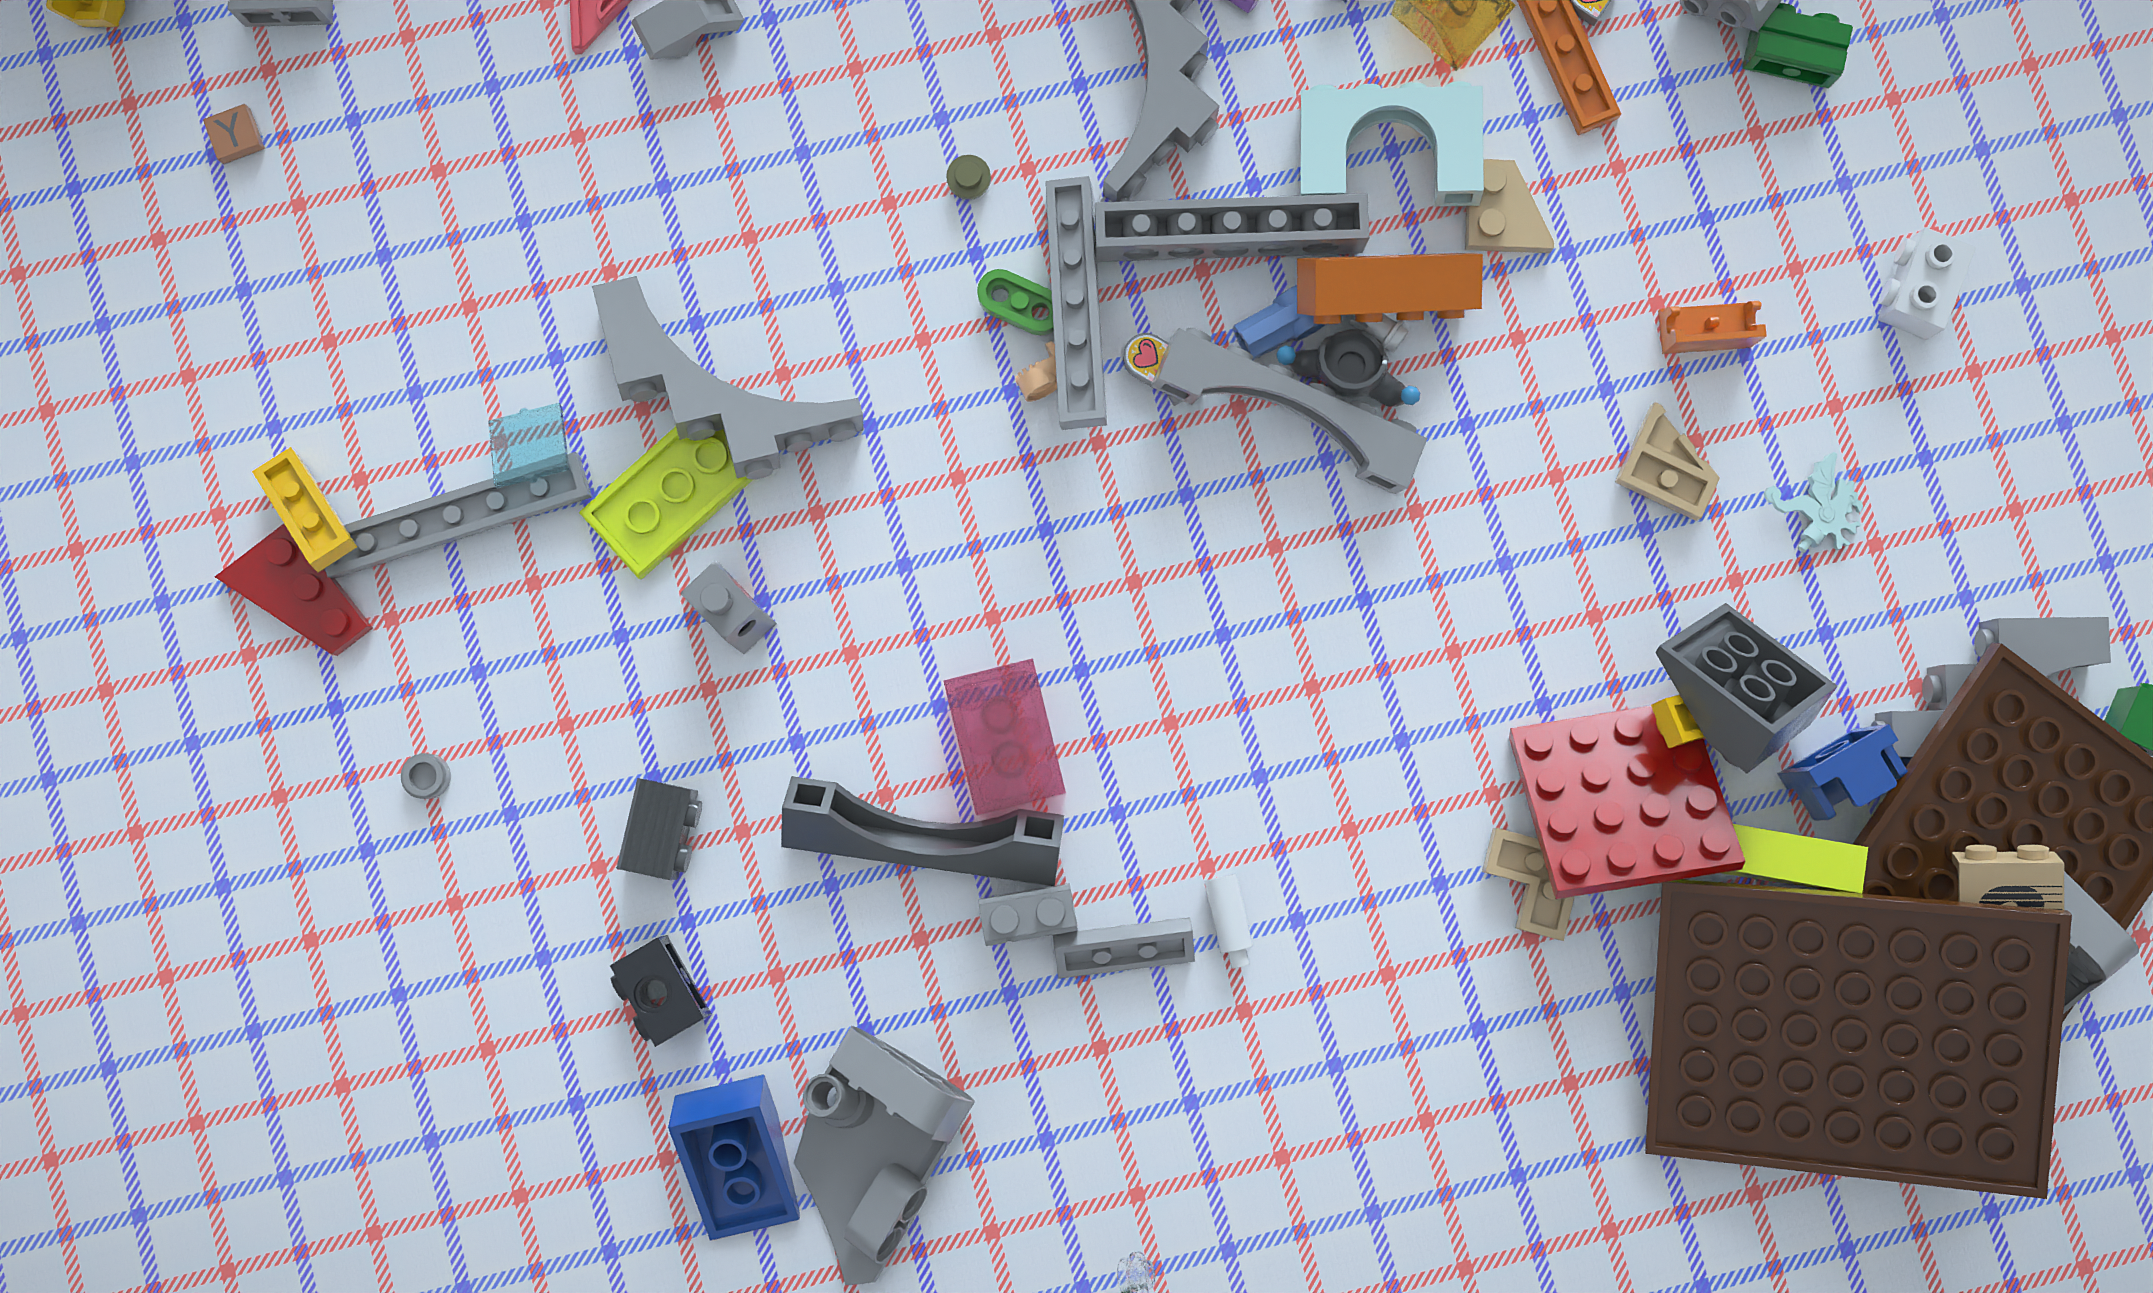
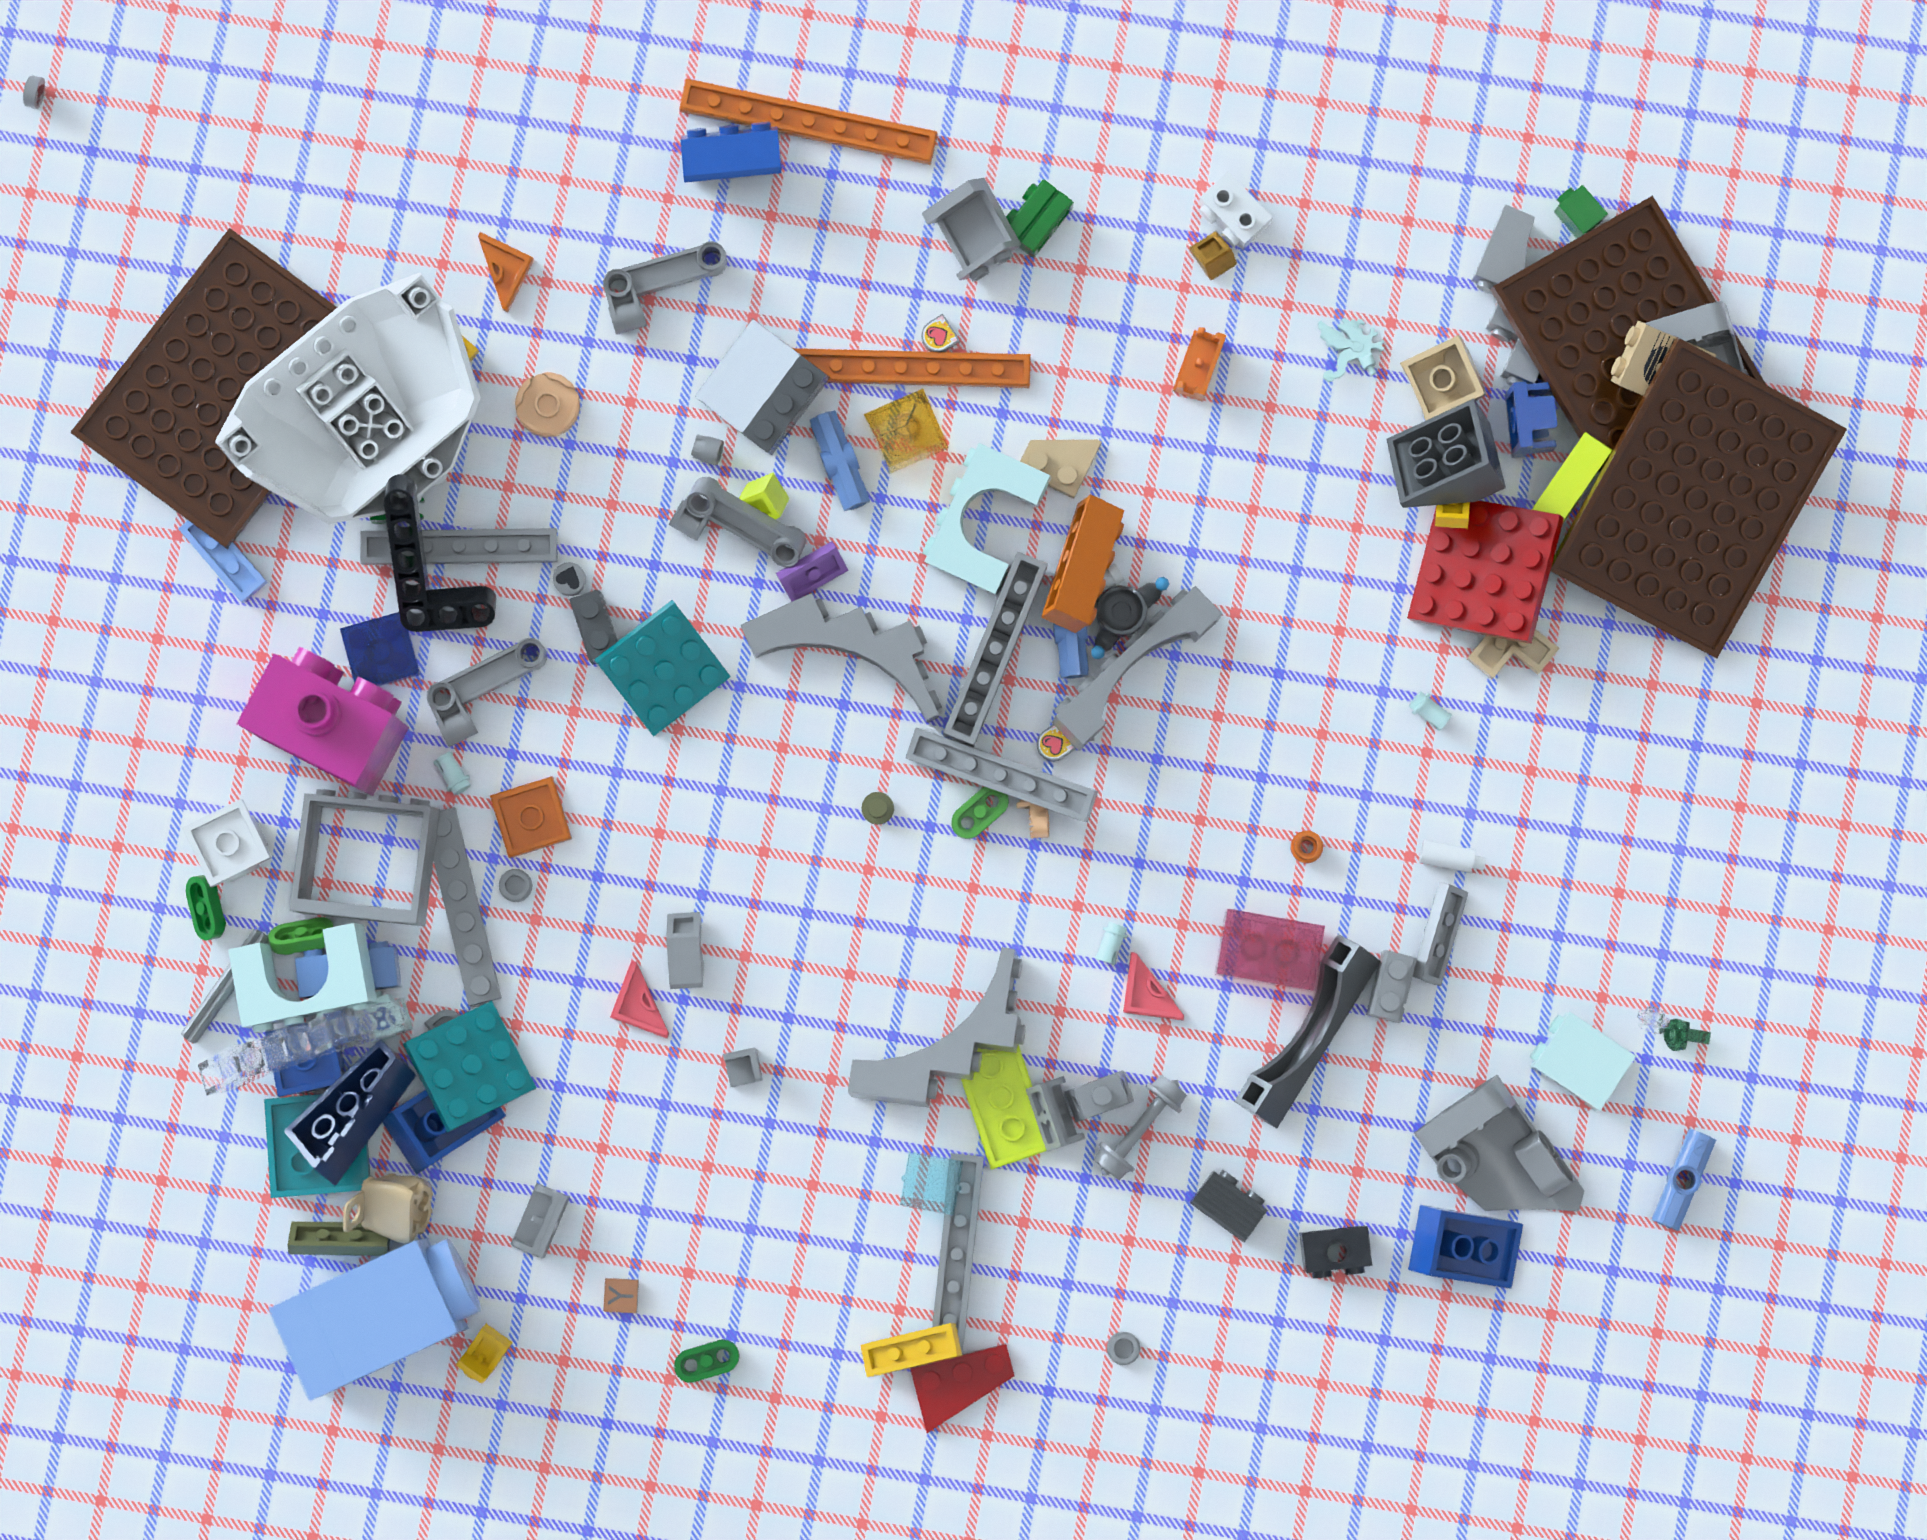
camera: 70 degrees left, 0 degrees up
tan wing [1615,402,1720,521] -> none
none -> green plate [674,1339,740,1383]
none -> light grey panel [723,1047,763,1087]
none -> light grey hinge [1026,1076,1085,1151]
none -> light grey piece [1093,1075,1187,1181]
none -> light aqua pin [1095,922,1128,965]
none -> coral tile [1123,952,1184,1021]
none -> pearl gold slope [1189,231,1237,280]
none -> orange plate [1290,830,1323,863]
none -> tan slope [1400,335,1487,421]
none -> light aqua pin [1409,691,1452,731]
none -> light aqua panel [1530,1012,1636,1111]

